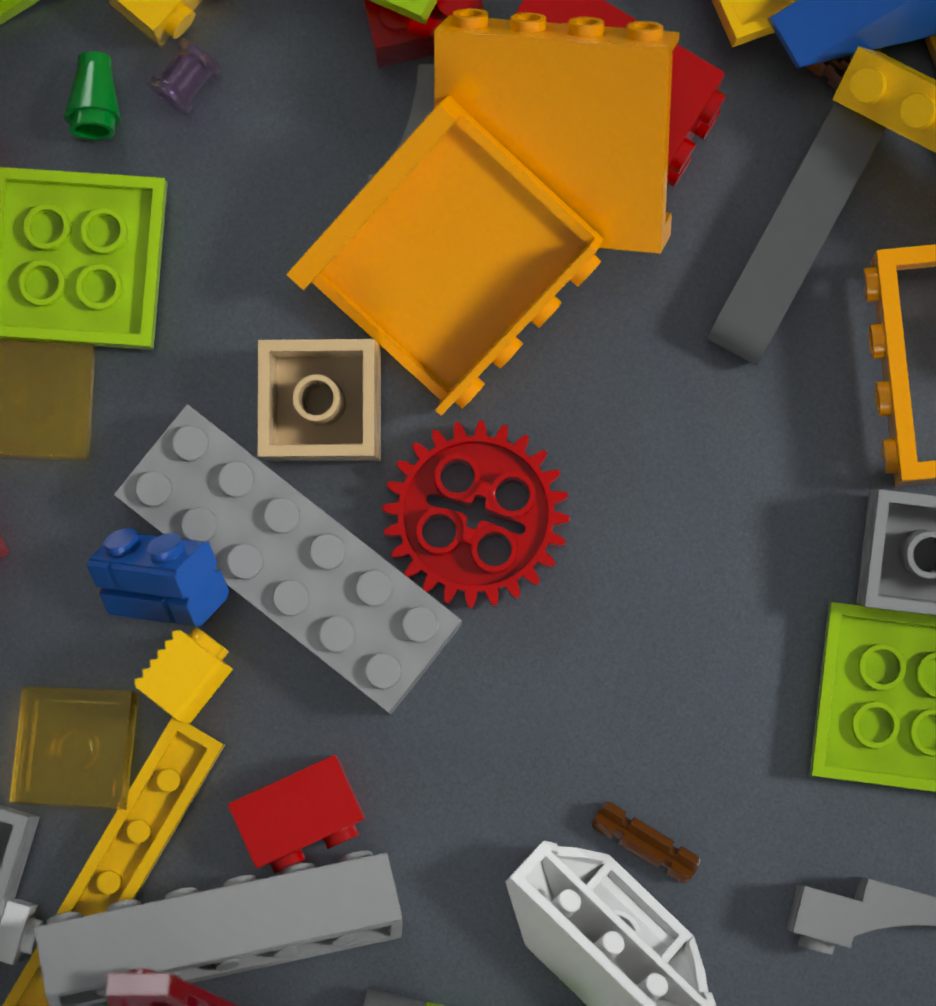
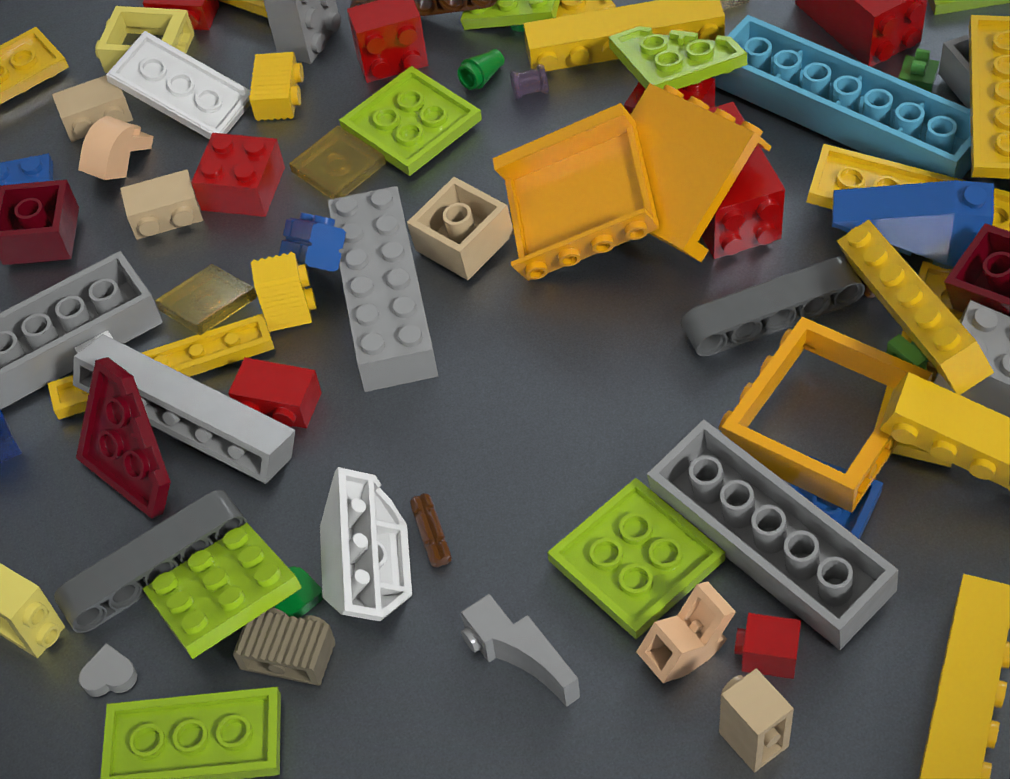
camera: 45 degrees right, 30 degrees down
red gear [382,420,570,609] -> none

